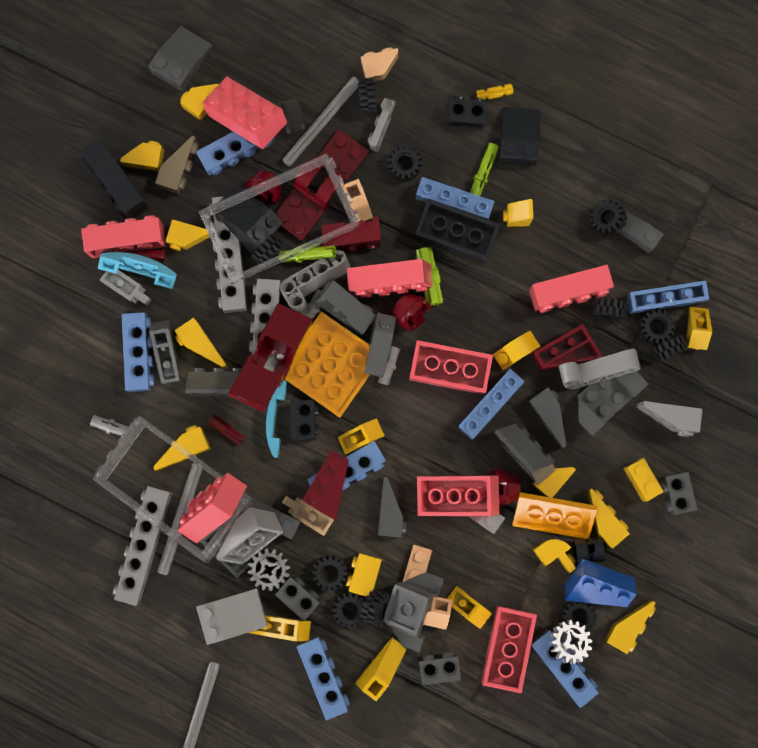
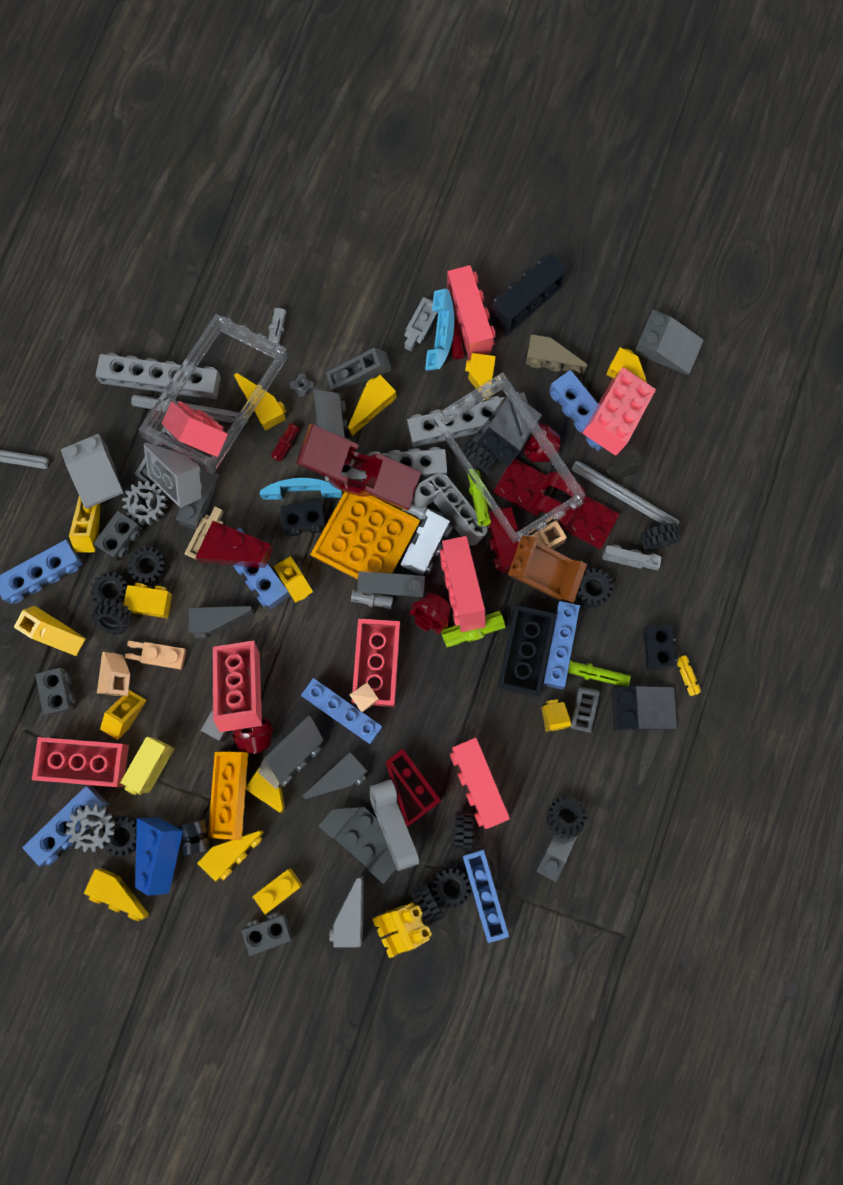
camera: 85 degrees right, 5 degrees down
yellow slope [120,141,164,172] -> none
medium blue brick [122,313,154,392] -> none
light nougat slope [361,47,398,82] -> none
dark grey piece [383,572,444,653] -> none
yellow brick [493,331,541,370] -> none
yellow brick [532,539,576,573] -> none
yellow slope [686,307,712,350] -> none
none -> light yellow window [120,737,175,795]
none -> flat silver plate [290,373,314,397]
none -> light nougat slope [350,683,379,712]
none -> yellow hips [372,902,432,958]
none -> dark orange panel [508,536,587,603]
none -> flat silver slope [570,686,600,733]

